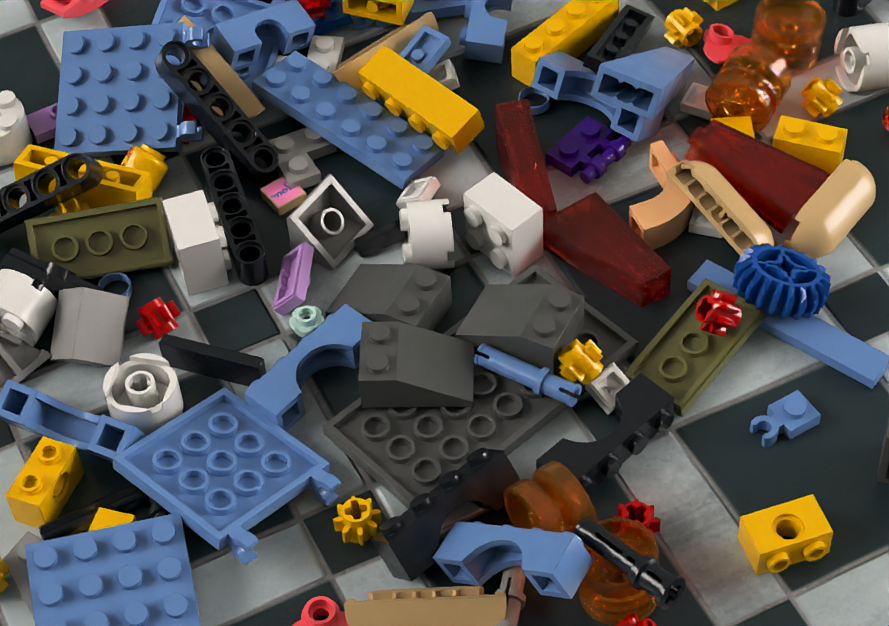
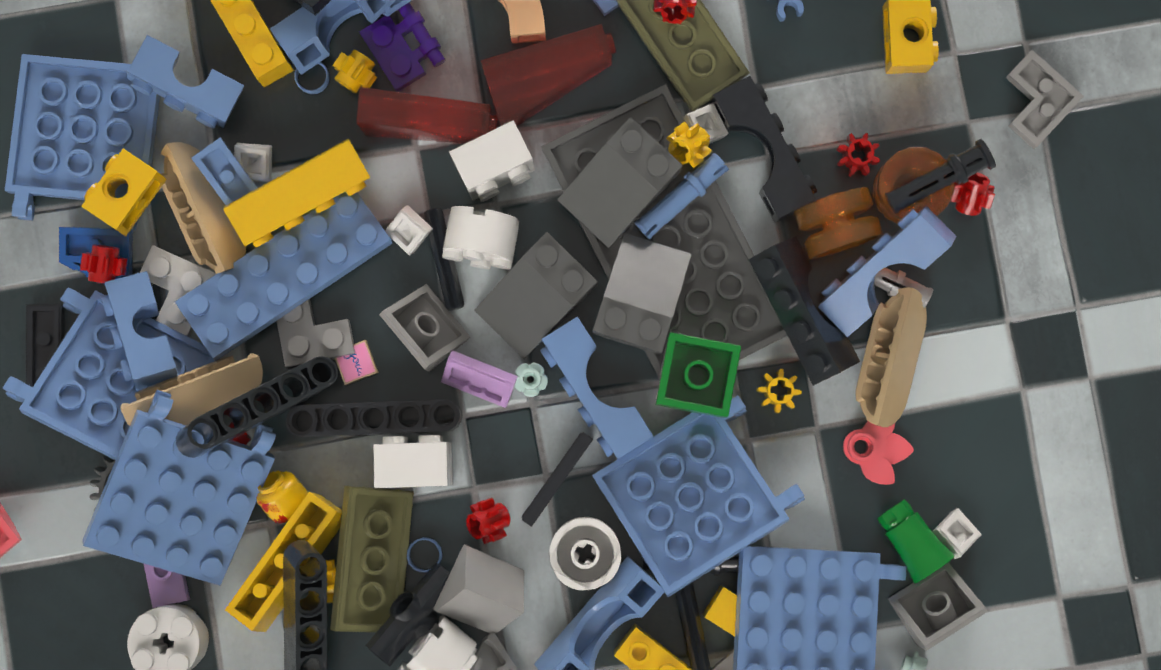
camera: 75 degrees left, 35 degrees up
none -> yellow gear [332,49,377,93]
none -> green brick [655,332,741,418]

